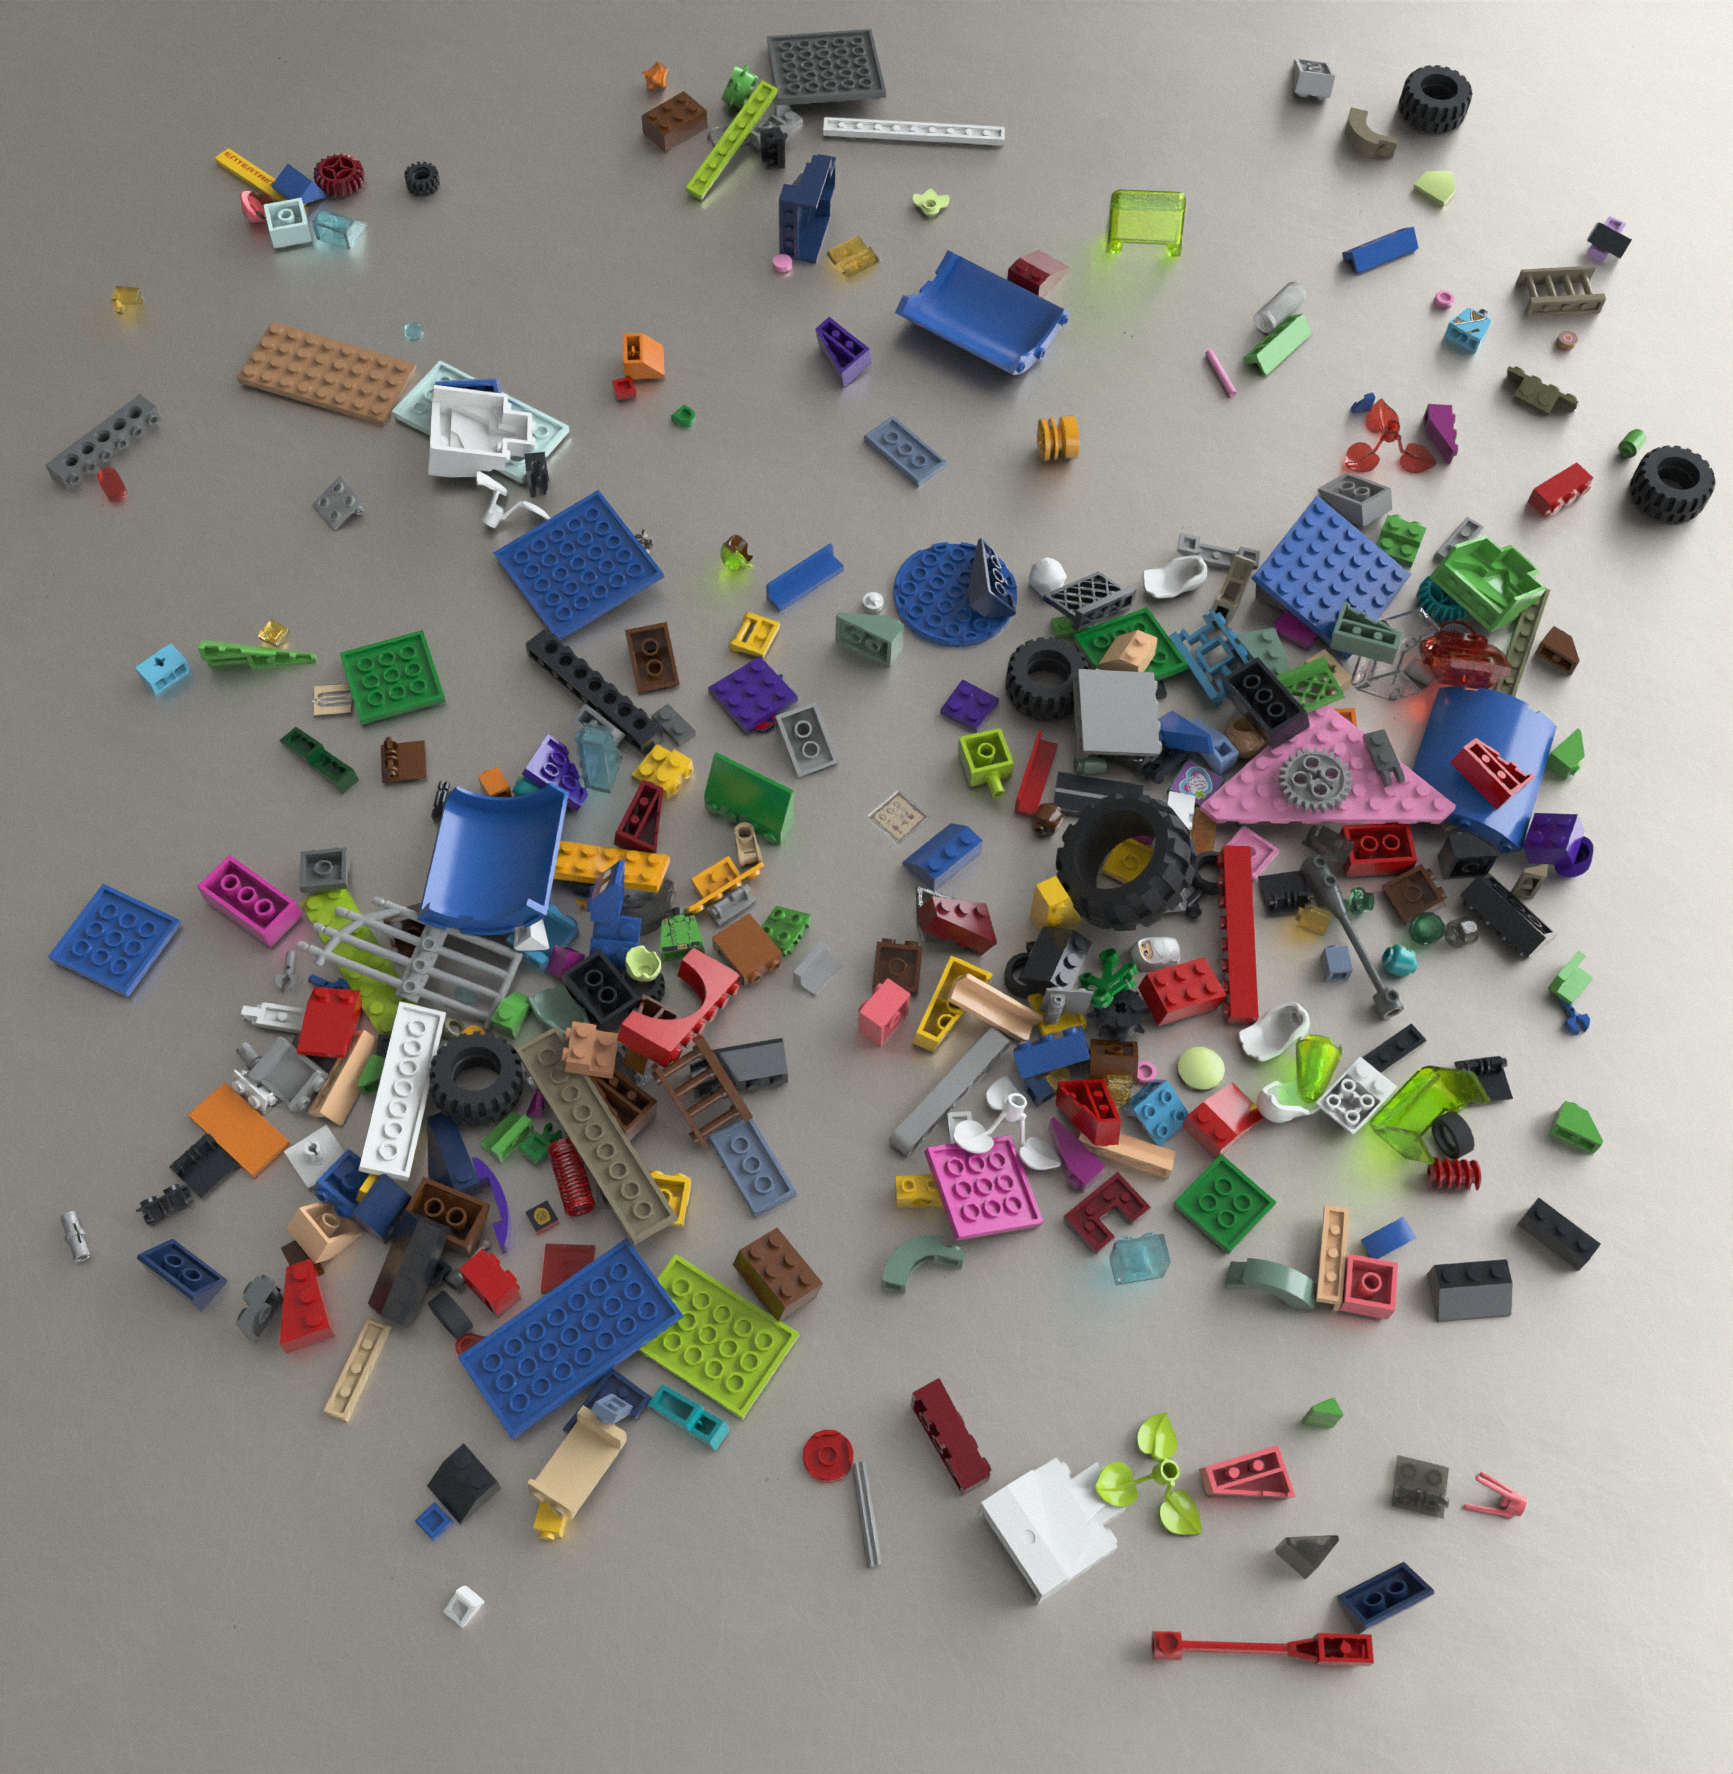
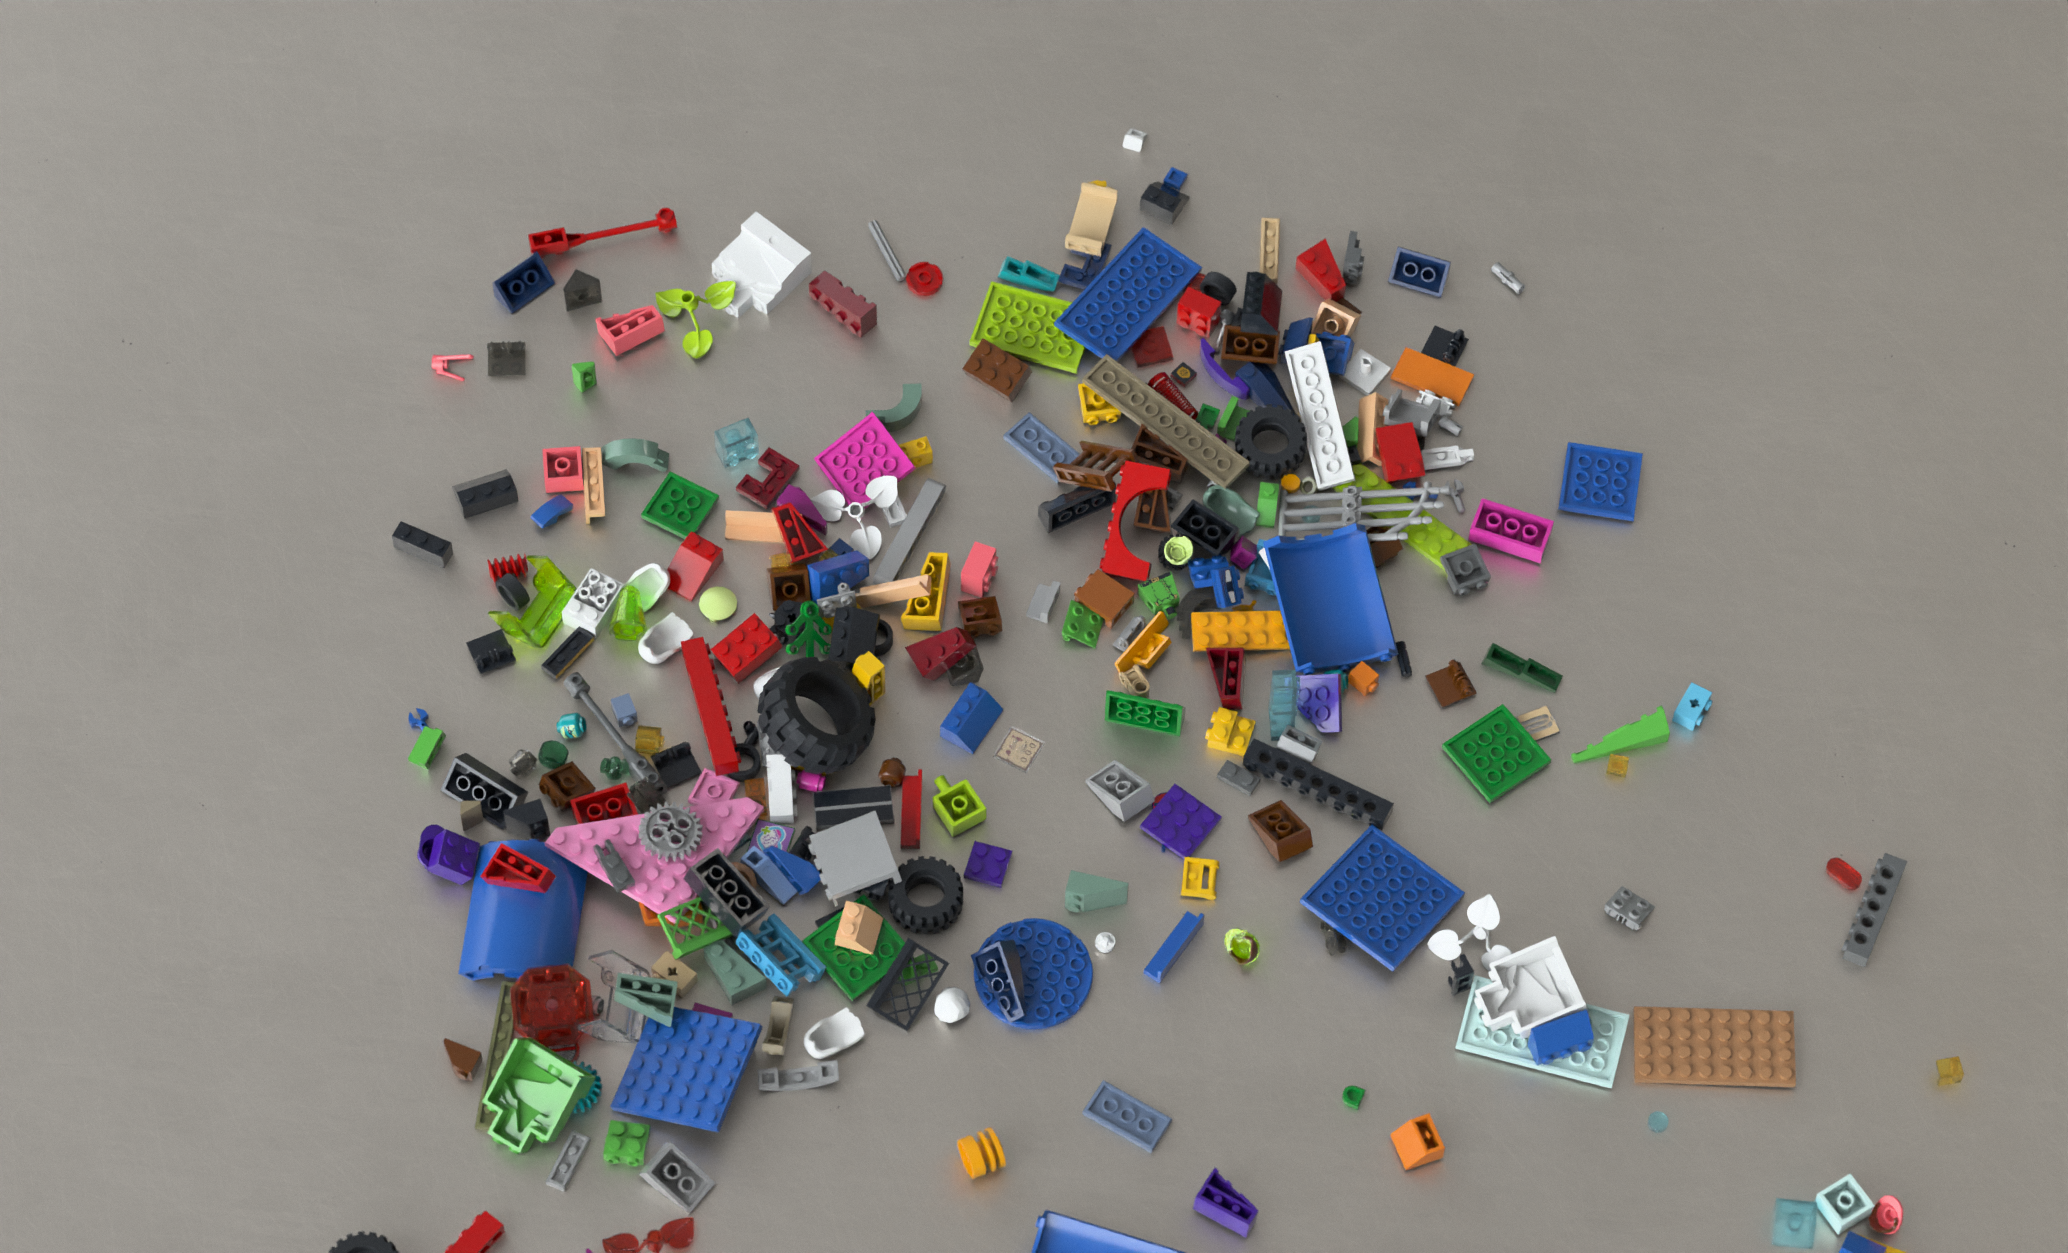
camera: 165 degrees right, 0 degrees up
black hinge [136,1183,194,1225] -> none
nougat plate [561,1021,618,1079] -> none
sand blue plate [591,1393,633,1425] -> none
red plate [612,376,636,400] -> none
dark azure bracket [1120,1079,1189,1146] -> none
bright pink tile [1137,1061,1157,1085] -> none
bright green slope [1546,728,1585,780] -> none
bright green slope [1549,1101,1603,1154] -> none

